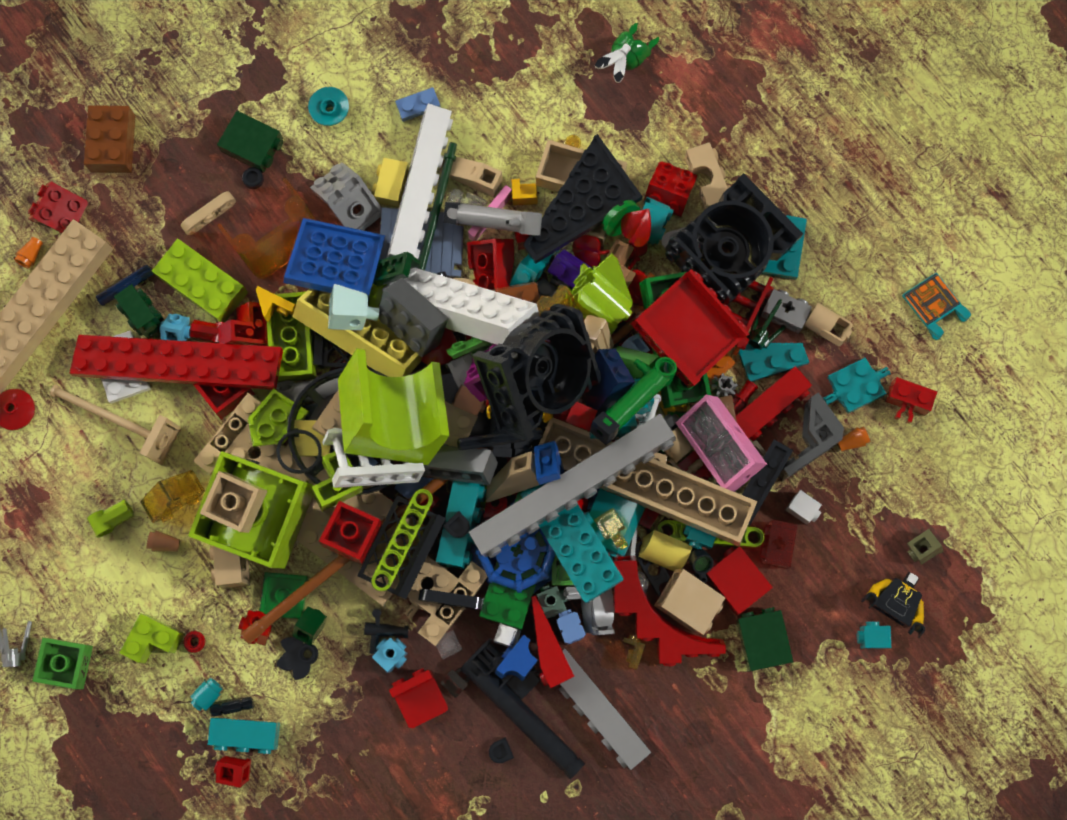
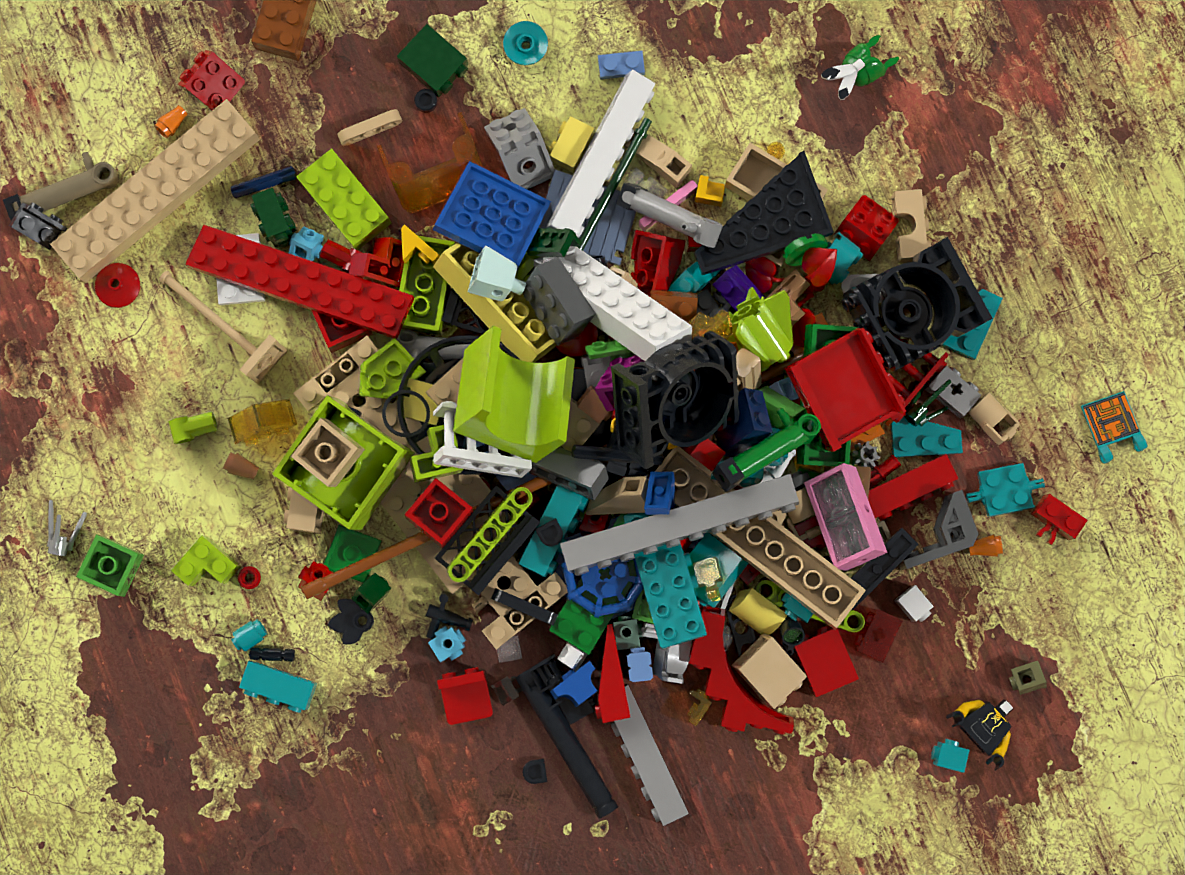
camera: 10 degrees right, 5 degrees up
red brick [214,756,251,788] -> none
dark green brick [736,607,794,672] -> none

